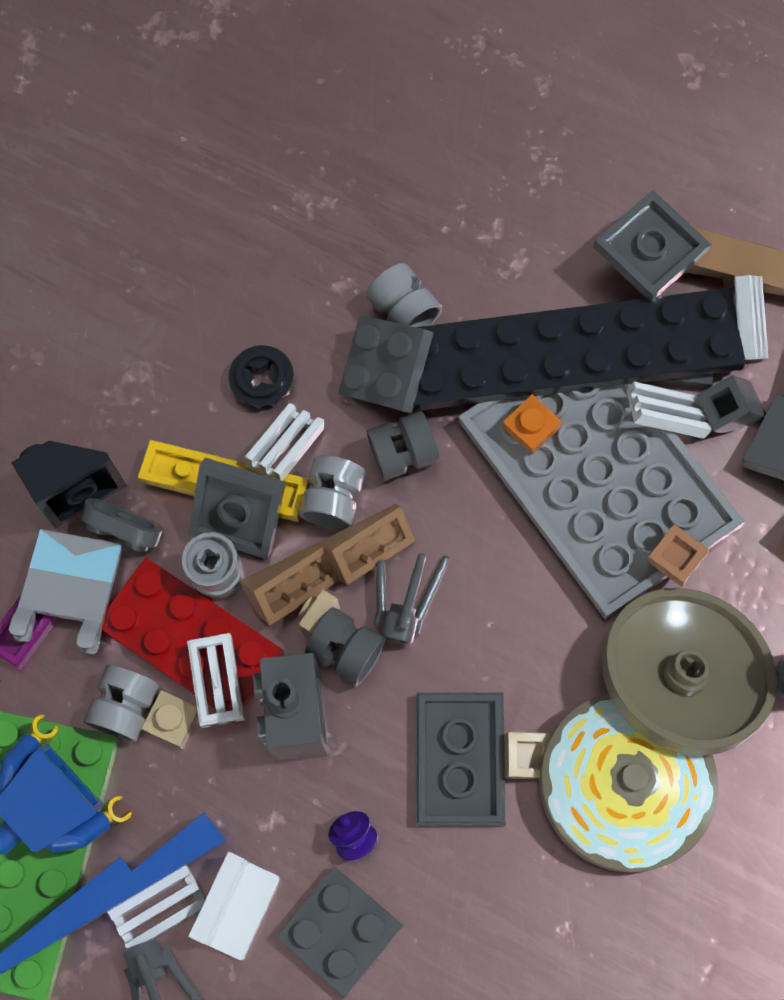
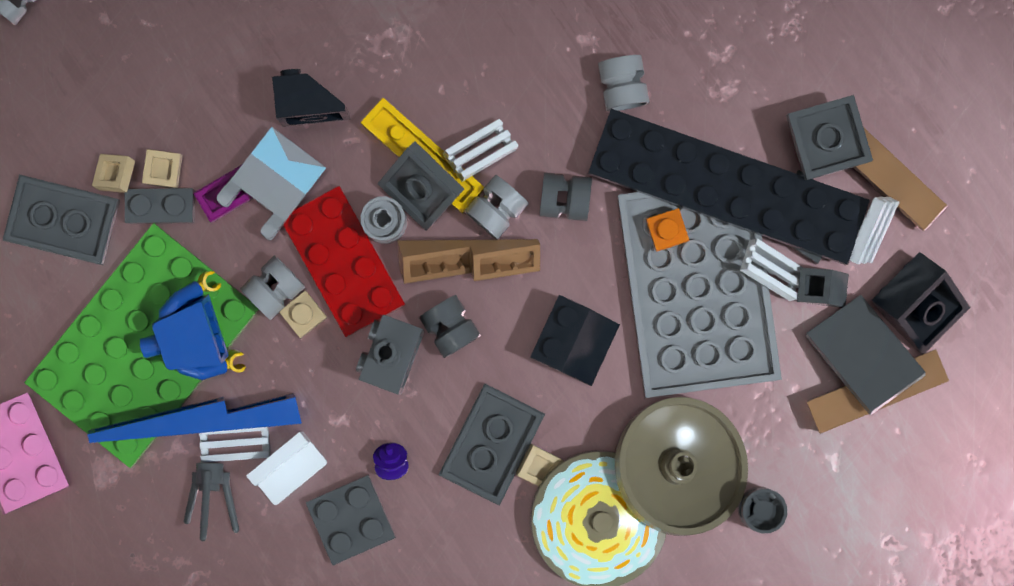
camera: 20 degrees right, 15 degrees up
dark grey plate [80,498,163,552] -> none
white tile [187,633,245,728] -> none
black gear [229,345,294,409] -> none
tan plate [298,589,340,639] -> none
dark grey plate [338,315,434,413] -> none
dark grey plant [374,553,450,644] -> none
nougat plate [647,524,710,587] -> none
none -> black slope [530,295,620,386]

